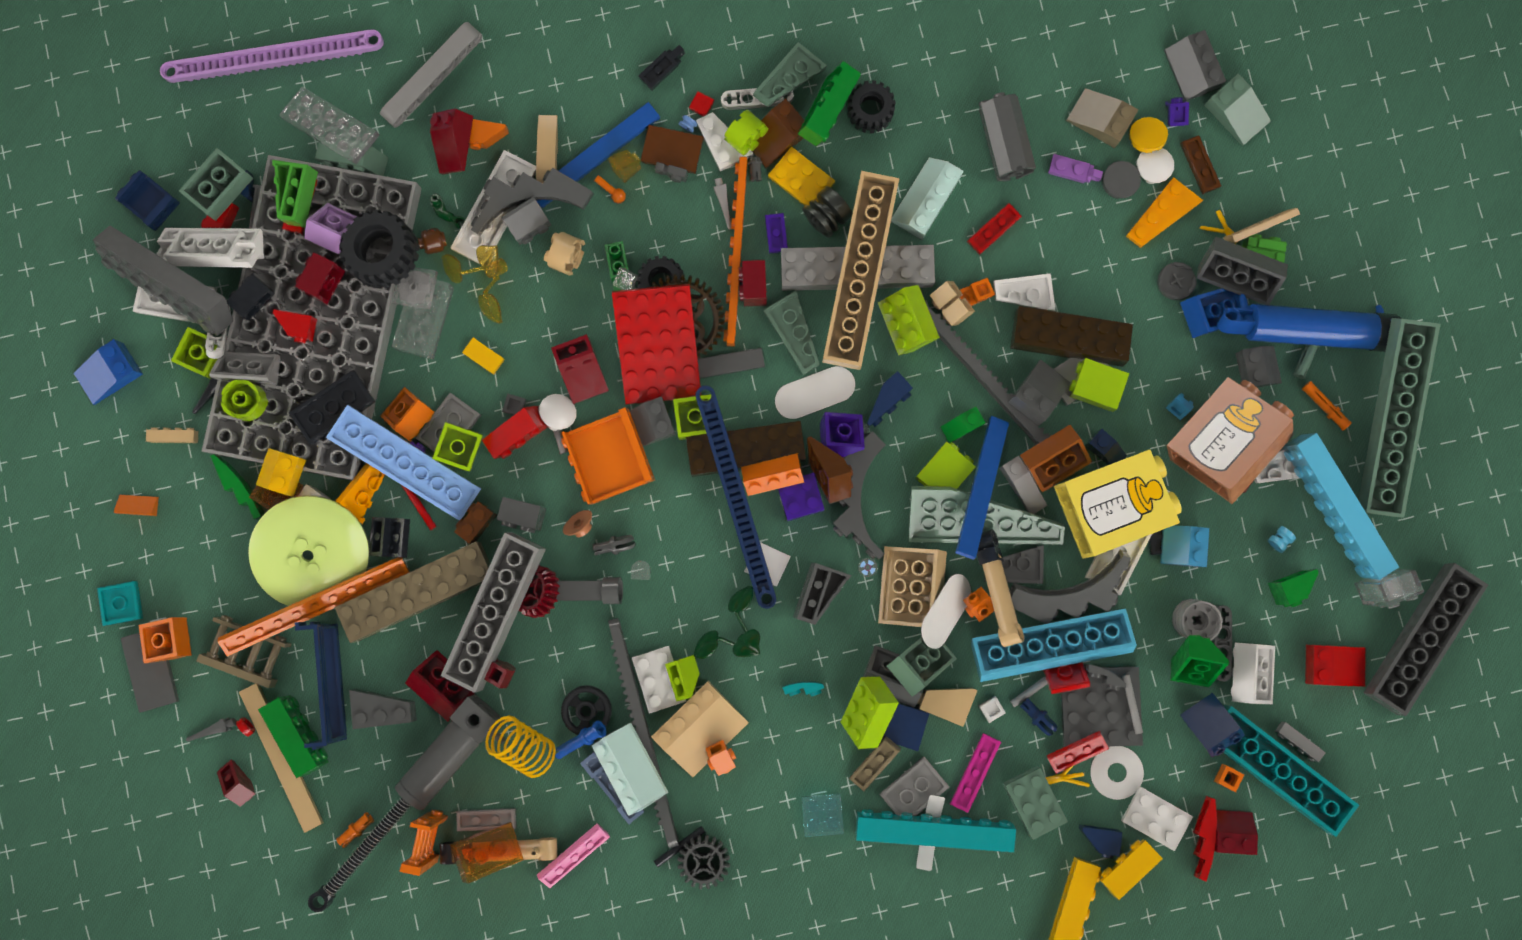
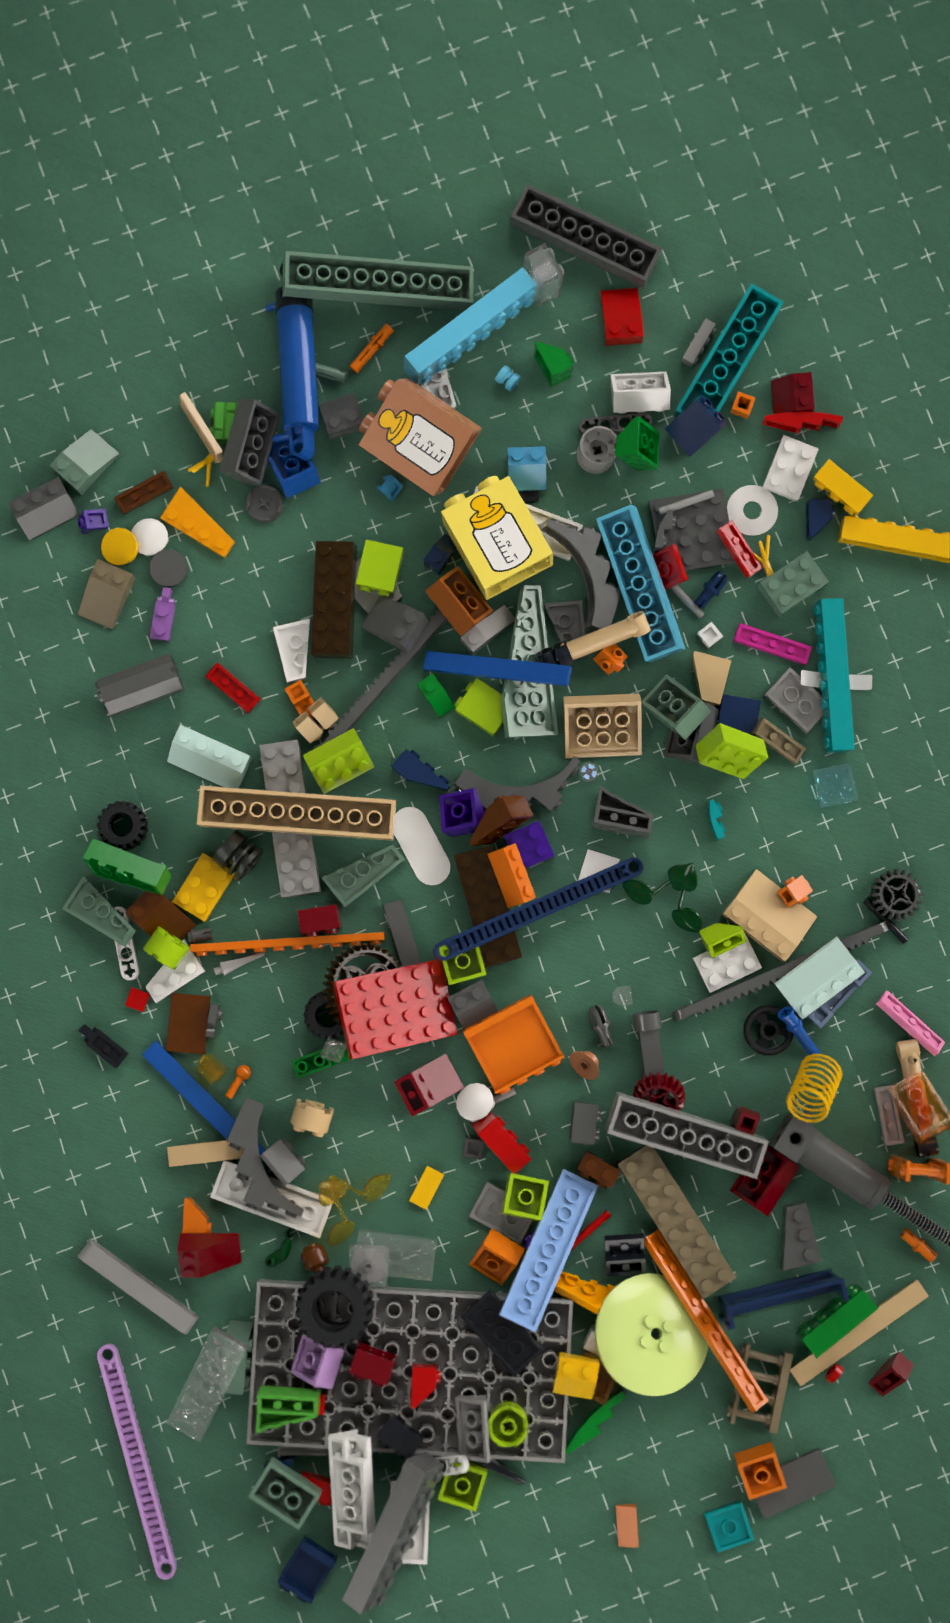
camera: 100 degrees left, 0 degrees up
blue slope [74,339,143,405] -> none
tan piece [146,428,198,443] -> none
dark grey piece [186,717,236,742] -> none
medium blue bush [679,115,698,133] -> none
dark purple plate [765,213,788,254] -> none
white sticker [921,574,971,649] -> none

